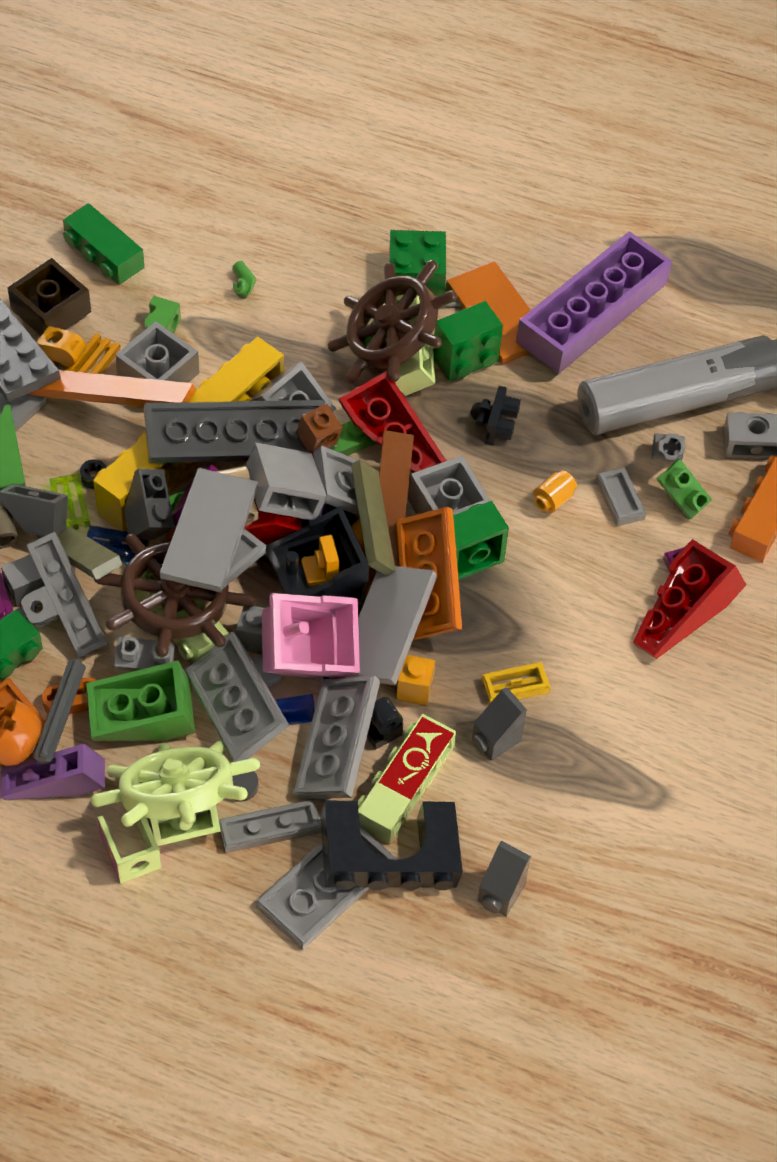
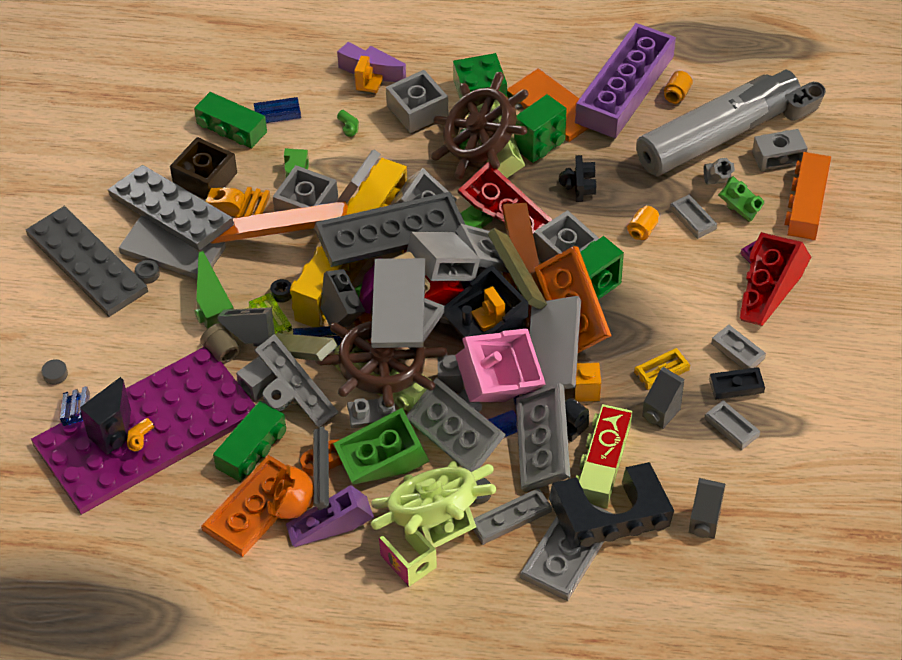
camera: 10 degrees left, 5 degrees down
dark orange brick [296,404,343,455] -> none
none -> clear blue tile [254,97,301,123]
none -> light grey tile [336,150,381,204]
none -> medium lavender slope [337,42,406,82]
none -> light orange bracket [354,55,383,93]
none -> light grey brick [386,70,448,133]
none -> light orange brick [664,71,693,104]
none -> light grey tile [705,400,760,450]
none -> black plate [709,367,765,400]
none -> light grey plate [711,325,766,369]

